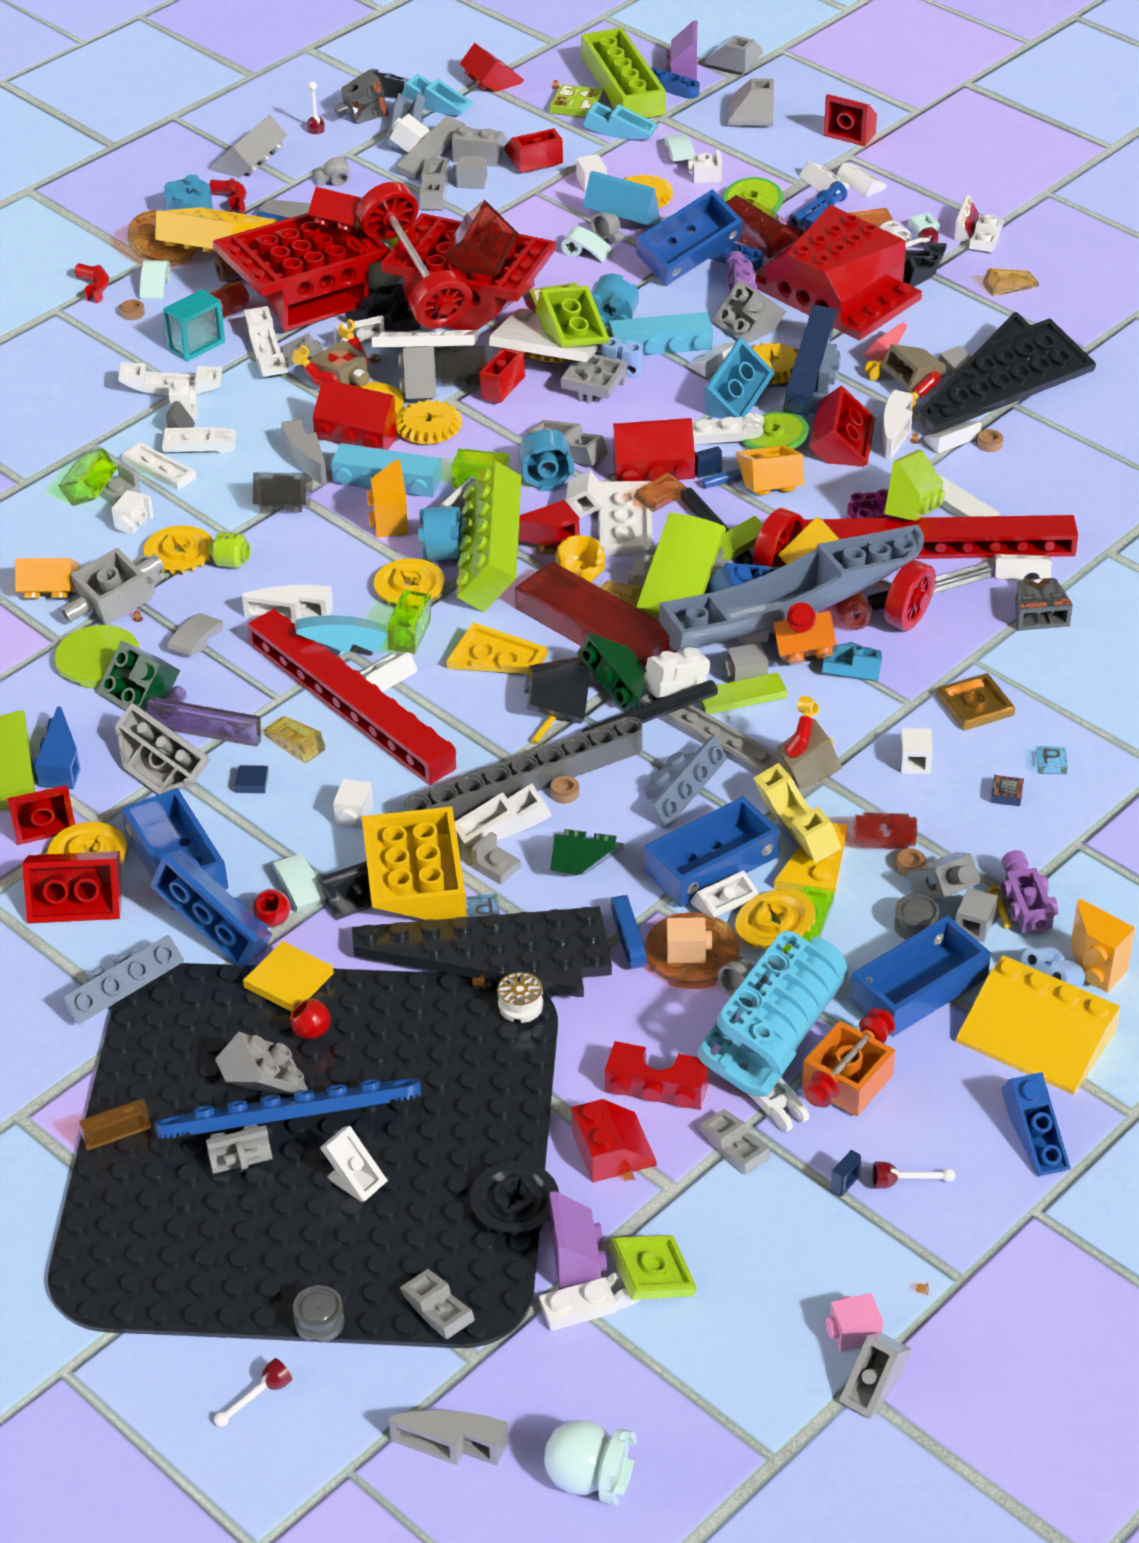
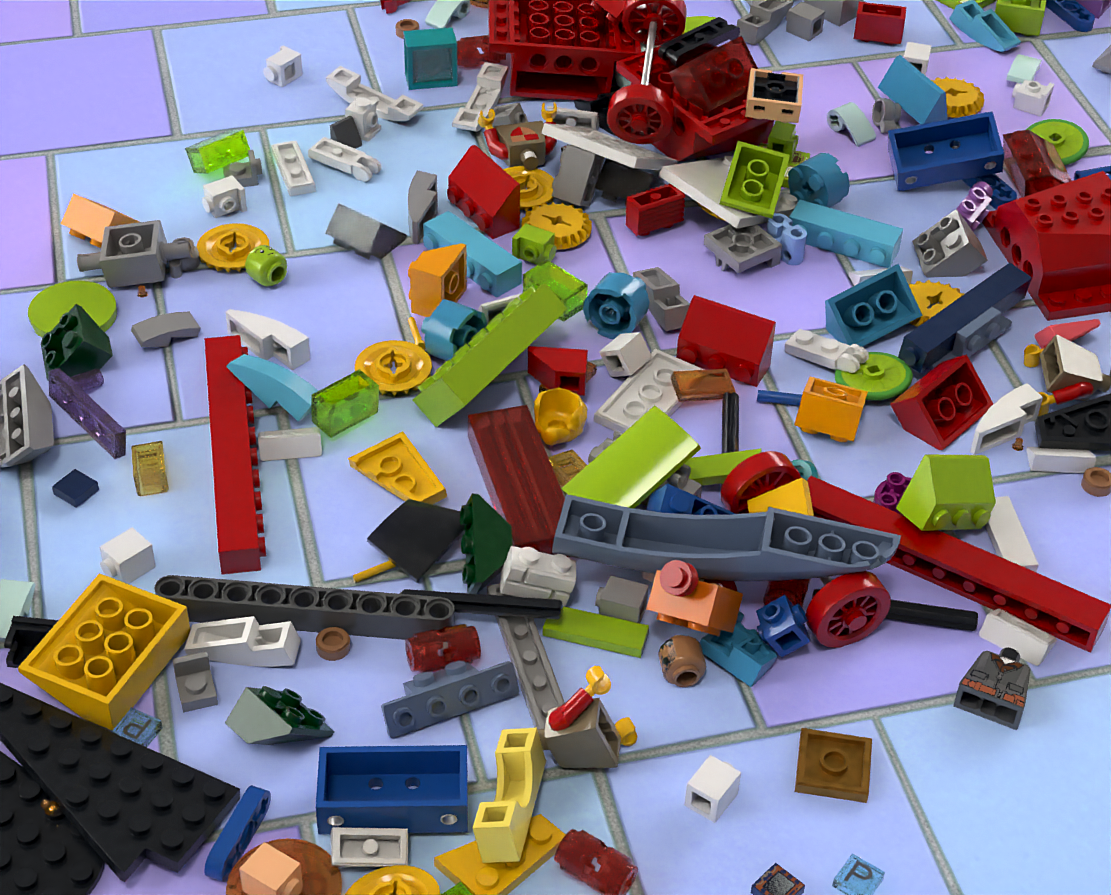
camera: 30 degrees right, 0 degrees up
white wheel [497,972,543,1023] -> none
dark blue tile [695,446,722,478] -> none
none -> white brick [263,45,303,87]
none -> clear red piece [405,624,481,673]
none -> yellow piece [408,317,426,350]
none -> lime brick [512,223,557,267]
none -> black plate [658,17,740,68]
none -> medium nougat head [658,635,706,687]
none -> piece [745,68,803,123]
none -> blue brick [756,595,811,658]
none -> lime brick [767,121,799,164]

